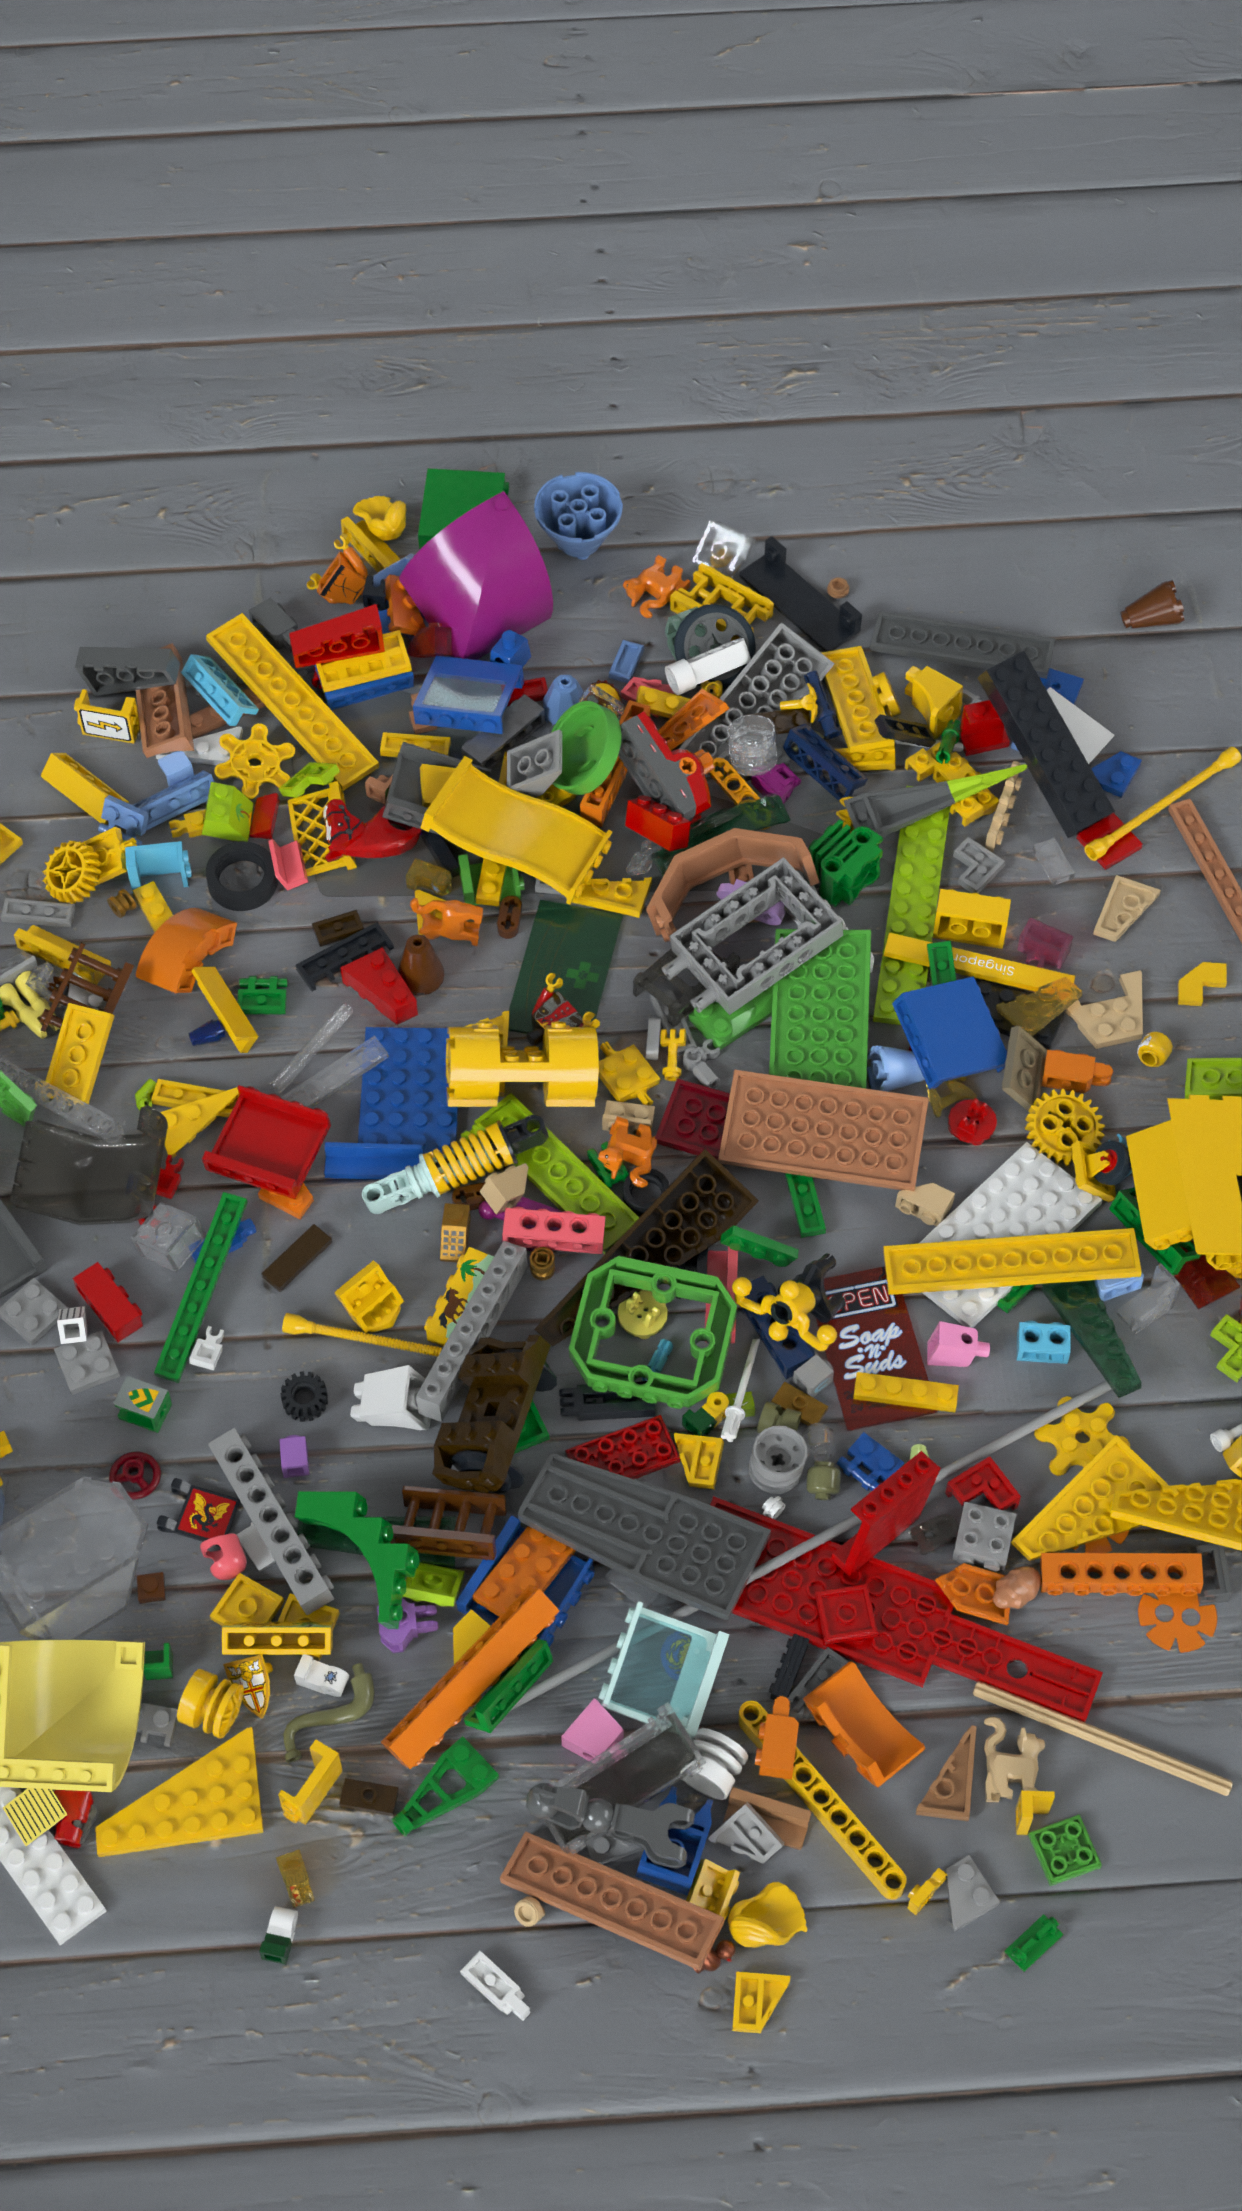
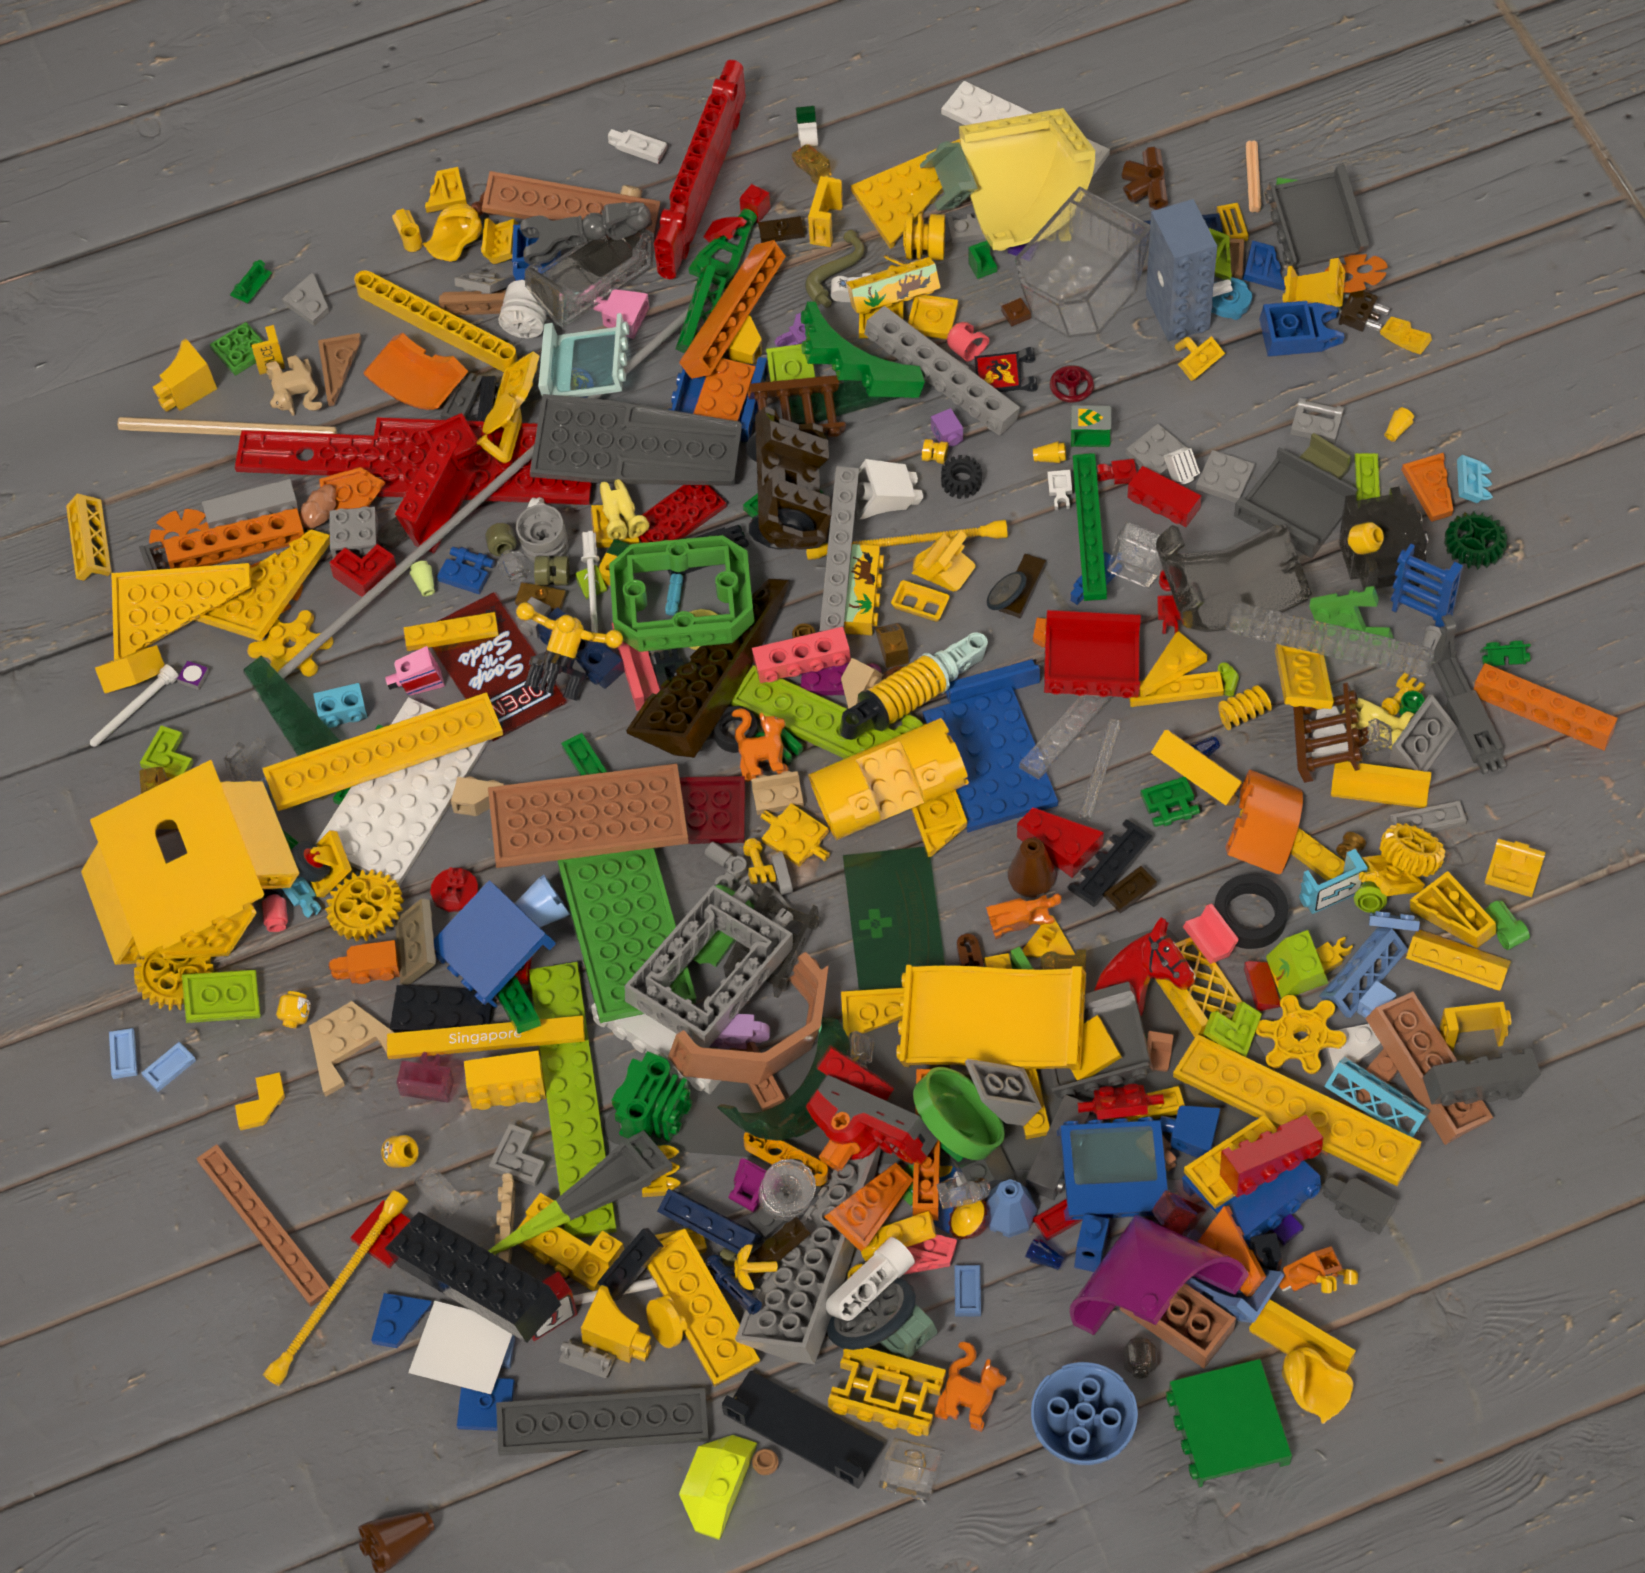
camera: 165 degrees right, 0 degrees up
torso [526,973,600,1046] -> none
green plate [720,1225,799,1267] -> none
orange hinge [755,1696,799,1780] -> none
yellow plate [908,1868,947,1915] -> none
green pin [936,719,961,764] -> none
clear yellow wing [996,977,1082,1036] -> none
tan wing [1093,875,1161,942] -> none
none -> yellow hips [152,338,217,412]
none -> tile [177,661,209,690]
none -> light grey brick [202,479,299,529]
none -> yellow head [381,1135,419,1168]
none -> yellow piece [392,208,423,252]
none -> yellow plate [476,351,540,463]
none -> light yellow piece [600,479,649,541]
none -> red panel [654,60,746,280]
none -> neon yellow wedge [679,1435,757,1540]
none -> red slope [703,217,747,243]
none -> red brick [739,184,771,223]
none -> yellow piece [891,580,949,622]
none -> sand green panel [920,141,978,211]
none -> yellow wheel [922,439,948,464]
none -> wheel [987,572,1026,610]
none -> clear blue cone [1025,1239,1064,1271]
none -> yellow cone [1033,441,1067,463]
none -> red plate [1077,1084,1164,1120]
none -> red plate [1097,459,1137,485]
none -> blue torso [1160,1106,1220,1158]
none -> yellow piece [1218,685,1272,730]
none -> yellow wedge [1410,871,1496,948]
none -> bright green piece [1484,900,1530,950]

